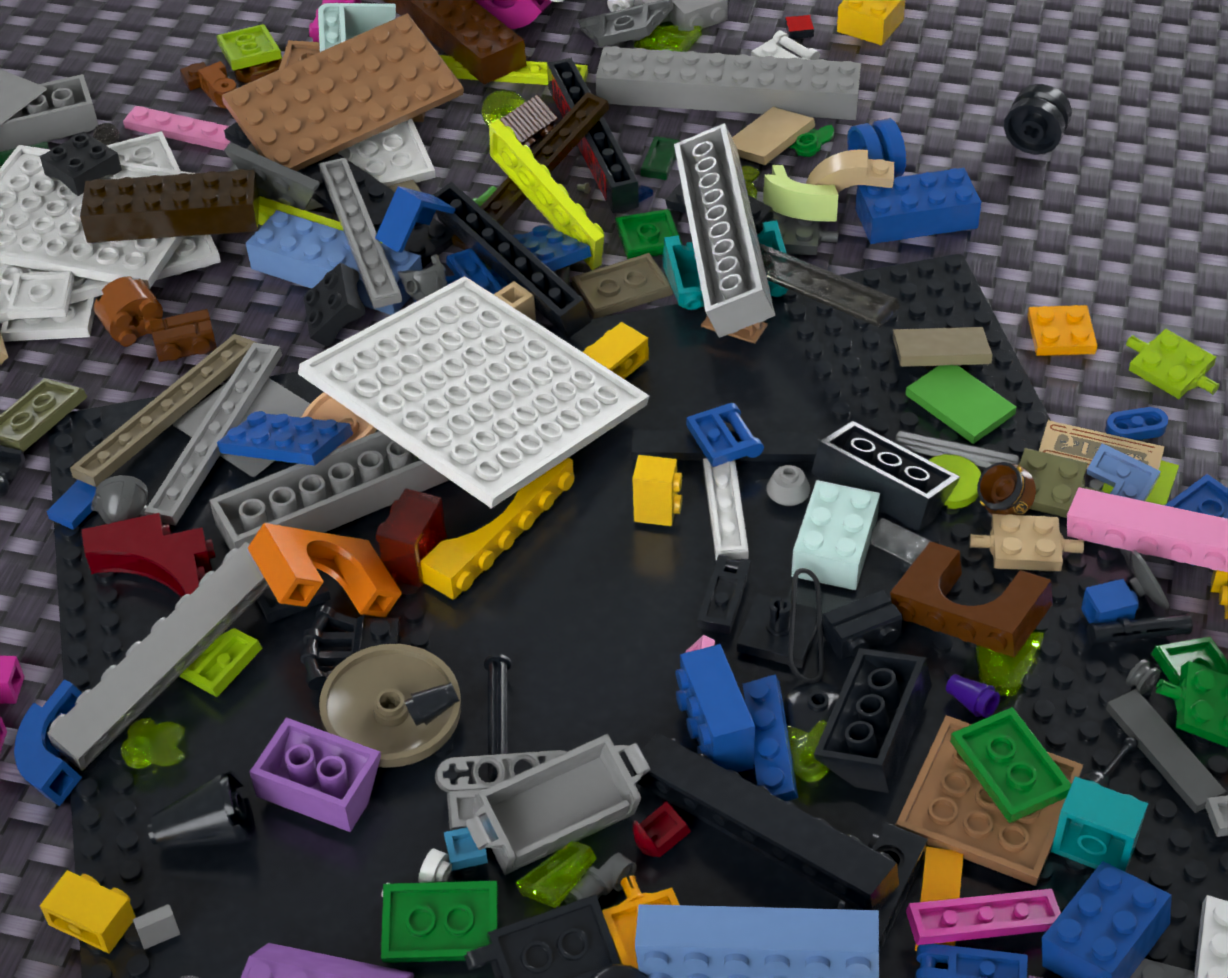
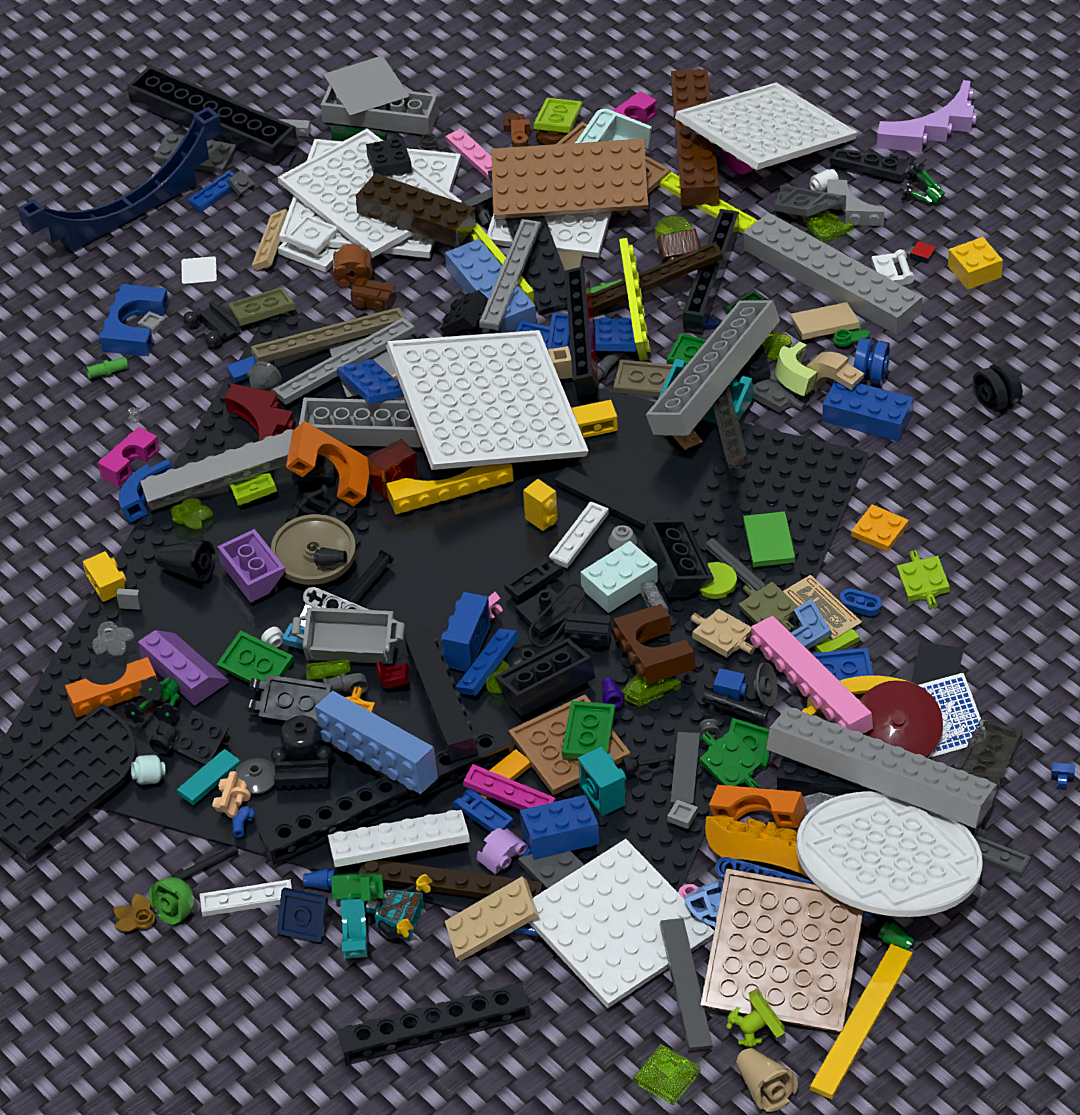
camera: 35 degrees right, 0 degrees up
dark grey wing [224,142,320,210] -> none
blue panel [375,186,455,253] -> none
dark grey helmet [398,255,447,301] -> none
blue plate [686,403,764,467] -> none
dark tan tile [893,327,992,367] -> none
reddish brown piece [977,462,1036,515] -> none

